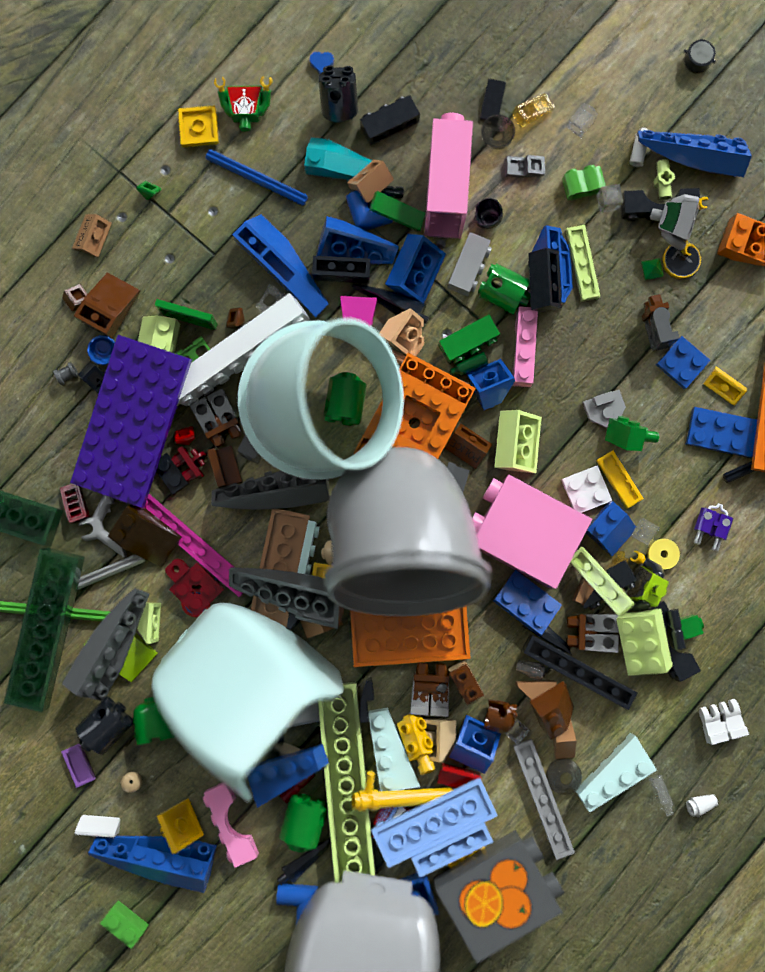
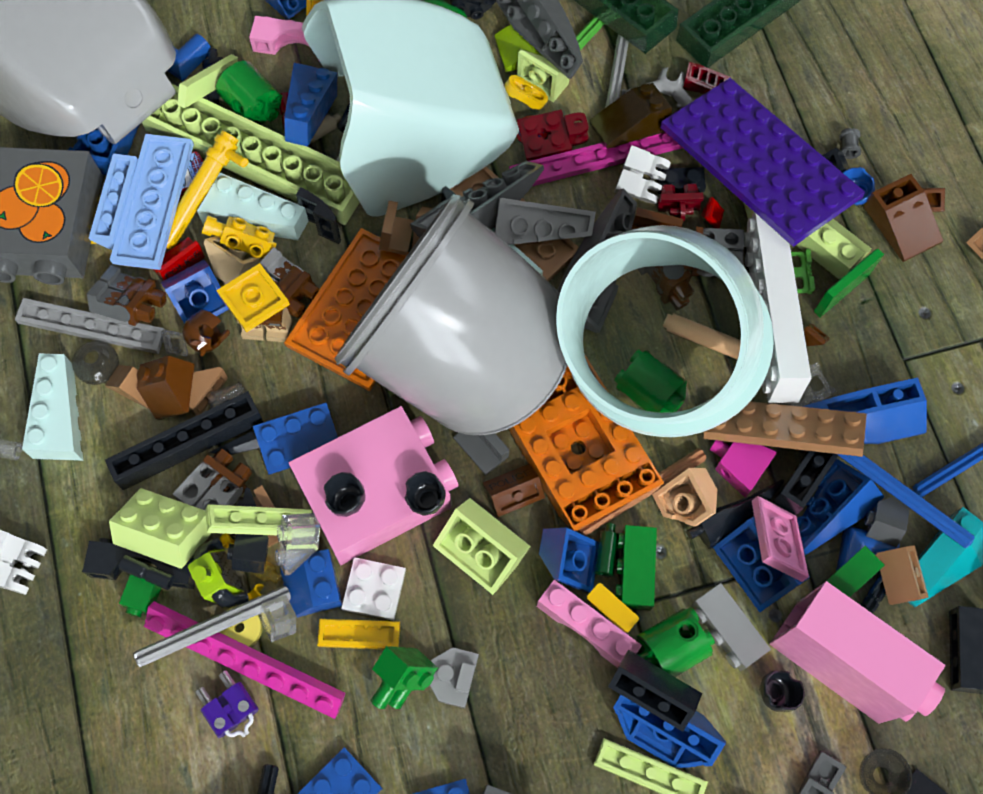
camera: 120 degrees right, 15 degrees down
none -> hips [87,265,167,326]
none -> light grey axle [133,586,291,667]
none -> dark pink plate [144,601,346,719]
none -> yellowish green tile [178,54,238,108]
none -> yellow plate [216,263,290,333]
none -> clear slope [275,513,320,575]
none -> black hair [324,472,366,517]
none -> medium nougat panel [379,200,414,256]
none -> black hair [405,471,446,516]
none -> light grey wing [494,198,596,245]
none -> yellow plate [504,75,548,109]
none -> yellow slope [587,583,639,634]
none -> white legs [614,145,671,204]
none -> medium nougat plate [704,397,867,457]
none -> bright pink tile [752,496,809,582]
none -> blue axle [837,454,975,548]
none -> dark grey slope [864,497,910,547]

